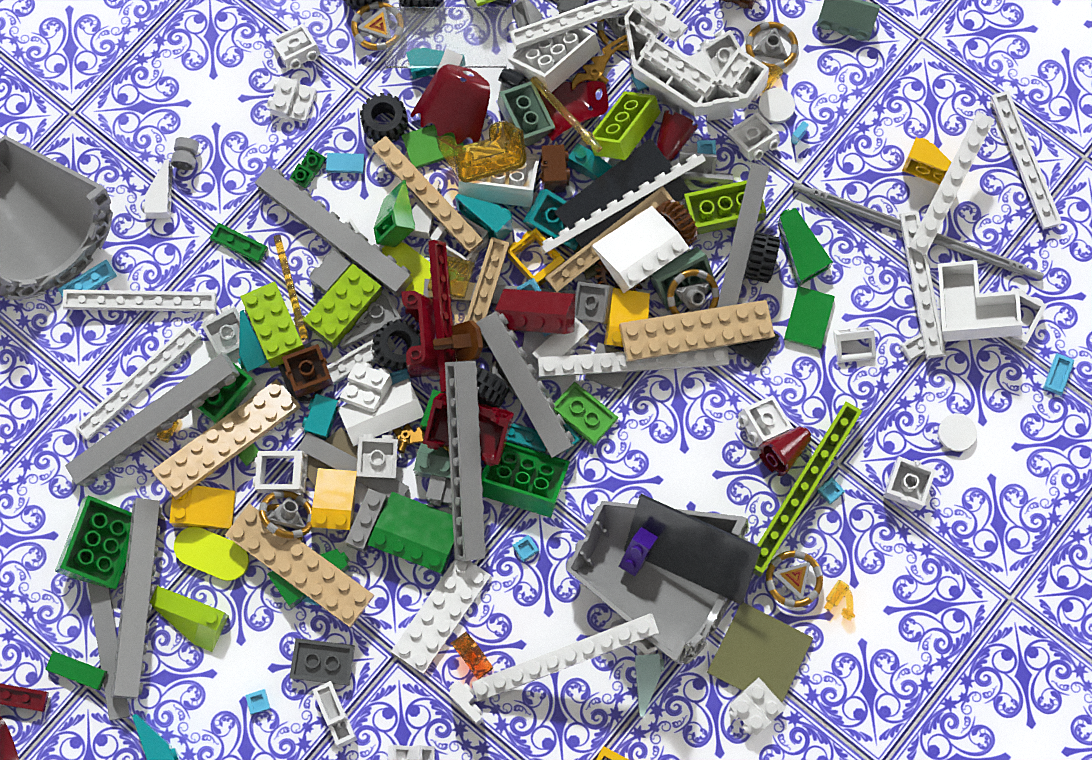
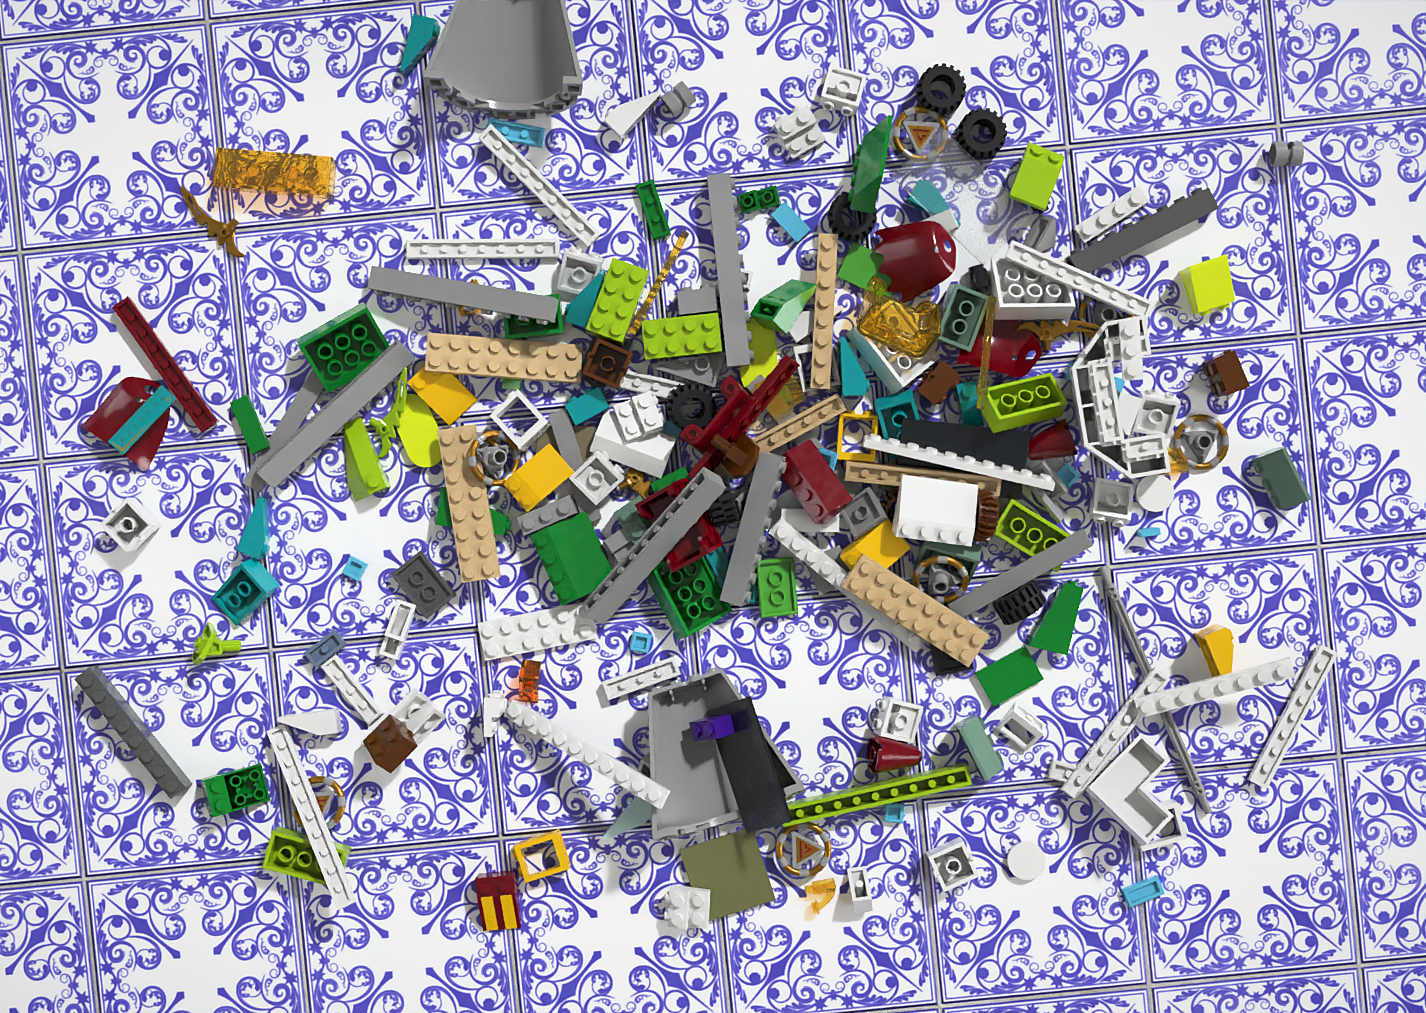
camera: 45 degrees right, 15 degrees up
none -> lime piece [369,367,407,458]
none -> white plate [602,656,681,700]
none -> white slope [847,866,873,914]
none -> green slope [848,115,893,214]
none -> sand green slope [954,714,1003,782]

